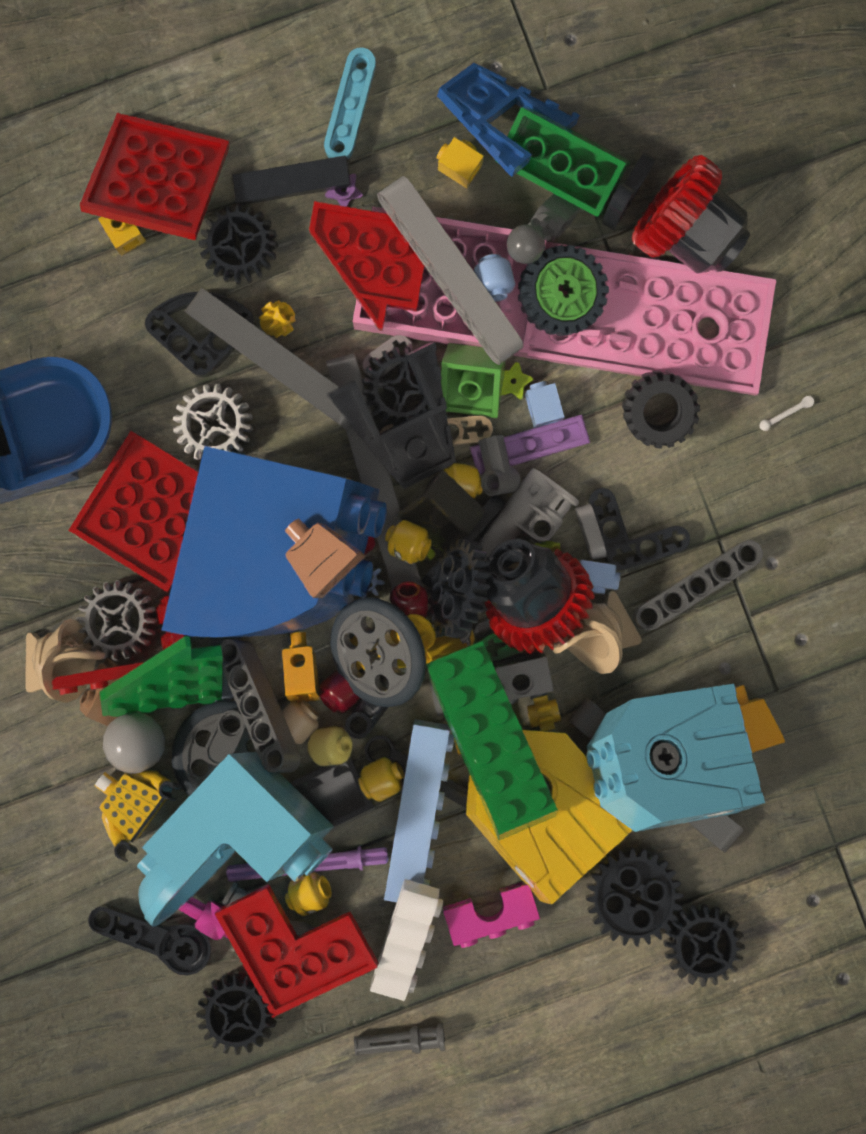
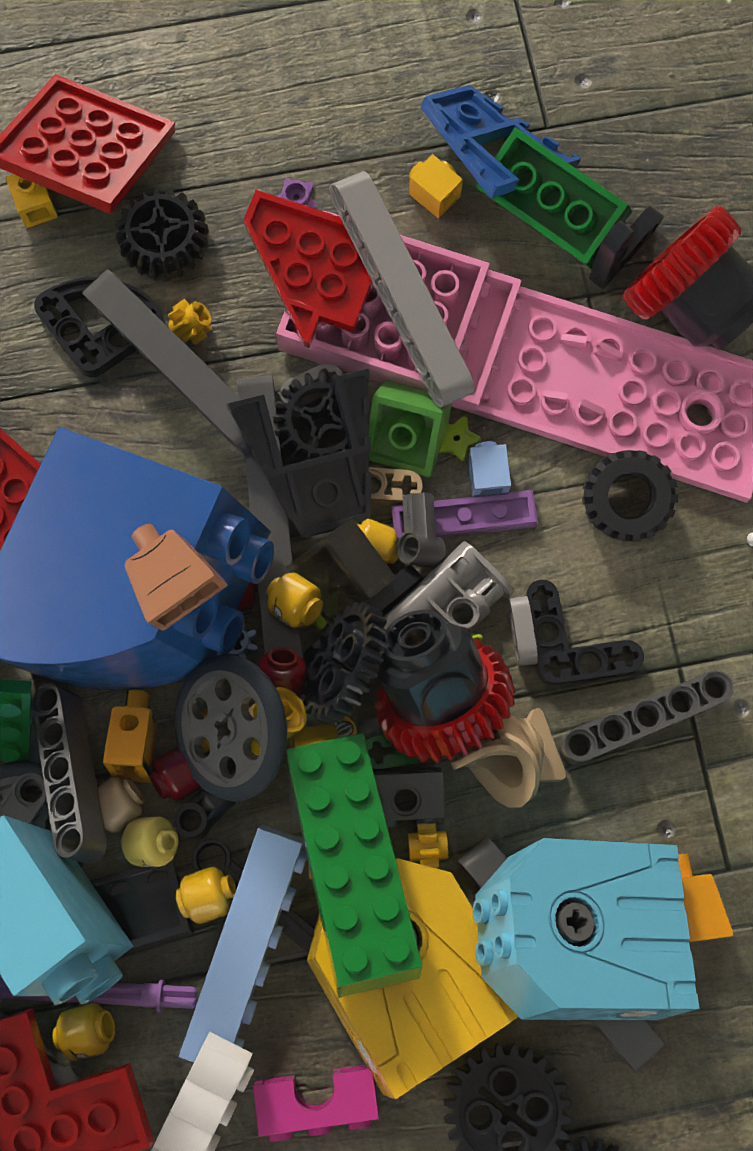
camera: 10 degrees right, 10 degrees down
white gear [173,384,253,460] -> none
black tile [232,155,351,205] -> none
medium azure plate [324,48,376,159] -> none
light blue head [473,254,515,302] -> none
dark grey beam [507,194,580,264] -> none
wheel [518,245,609,336] -> none
light blue brick [579,560,620,594] -> none

